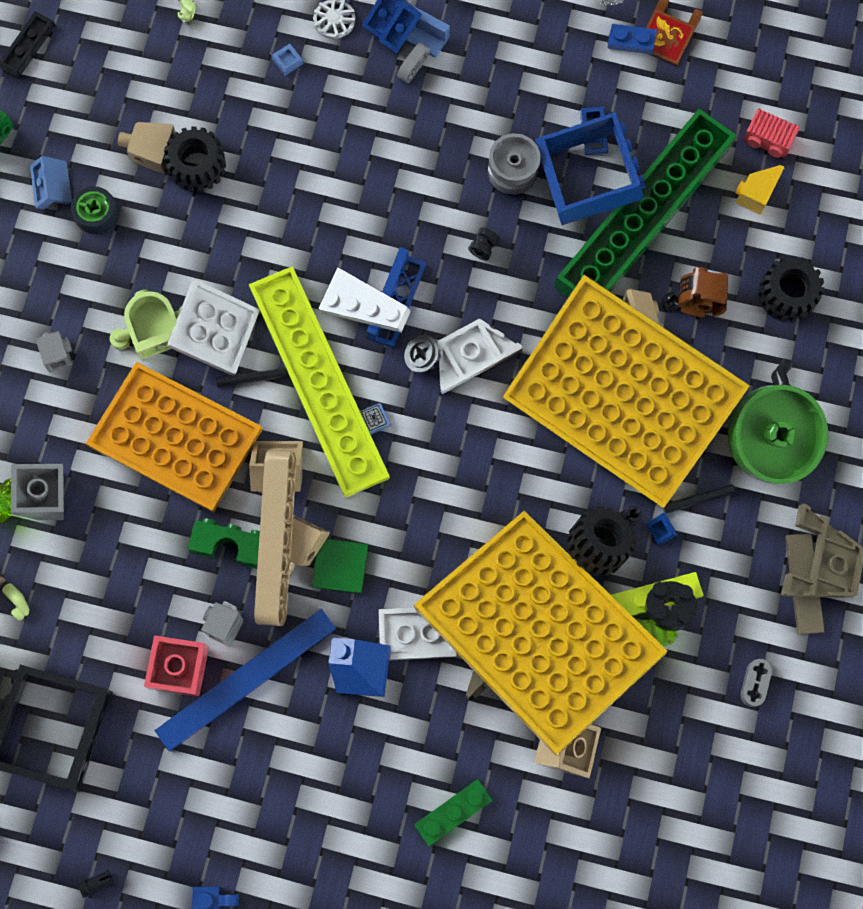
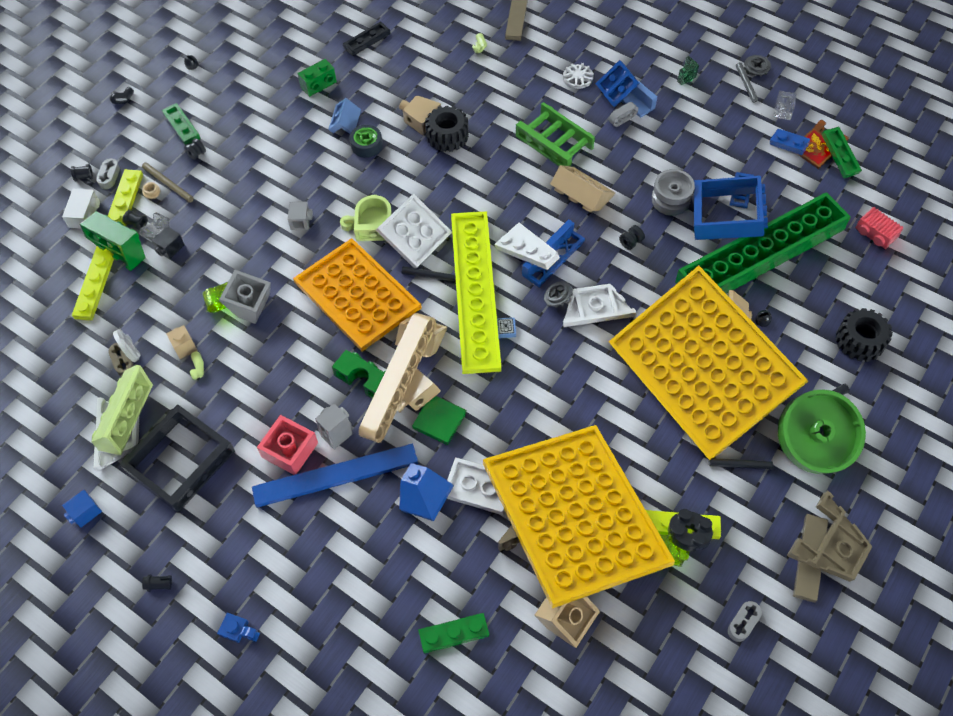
camera: 25 degrees right, 15 degrees down
medium blue tile [271,44,303,76] -> none
black tyre [567,506,637,576] -> none
black pin [620,506,642,527] -> none
blue slope [647,512,677,545] -> none
dark orange brick [678,267,728,317] -> none
yellow slope [735,165,784,215] -> none
none -> bright green fence [516,102,595,166]
none -> tan slope [550,165,616,212]
none -> green plate [821,126,862,178]

